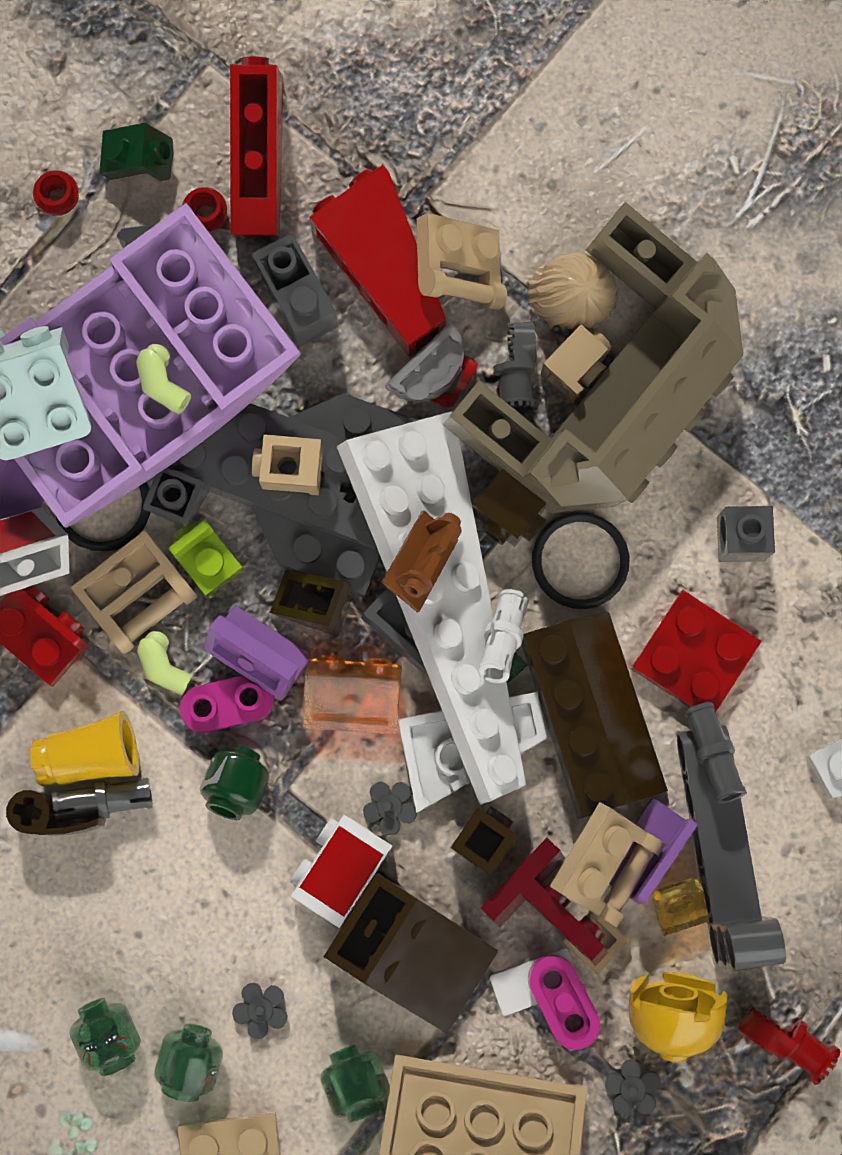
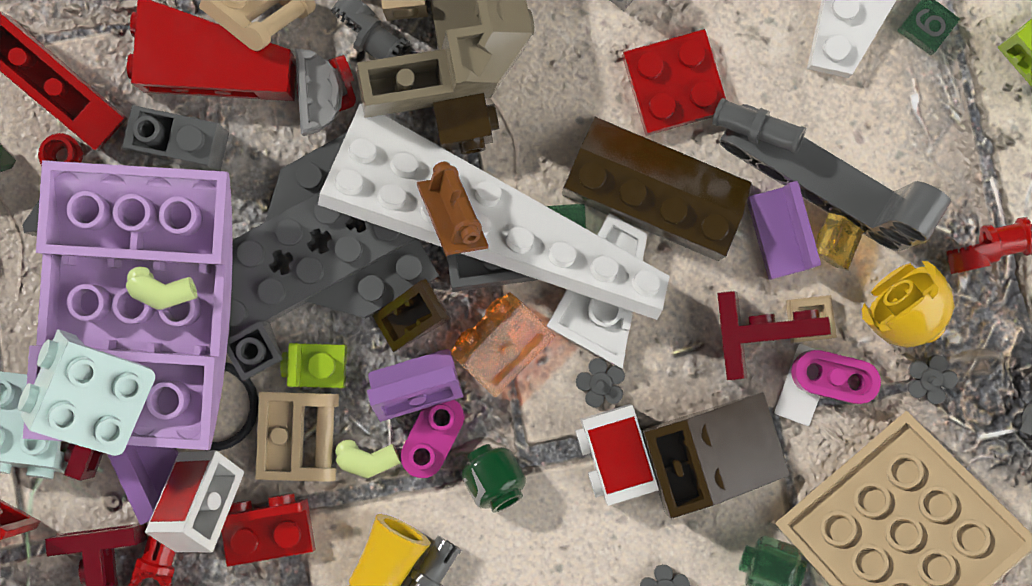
camera: 45 degrees left, 5 degrees up
tan brick [252,435,323,496] -> none
dark brown brick [450,806,518,876] -> none
white pin [479,589,528,683] -> none
black tyre [532,512,630,609] -> none
tan plate [550,802,666,927] -> none

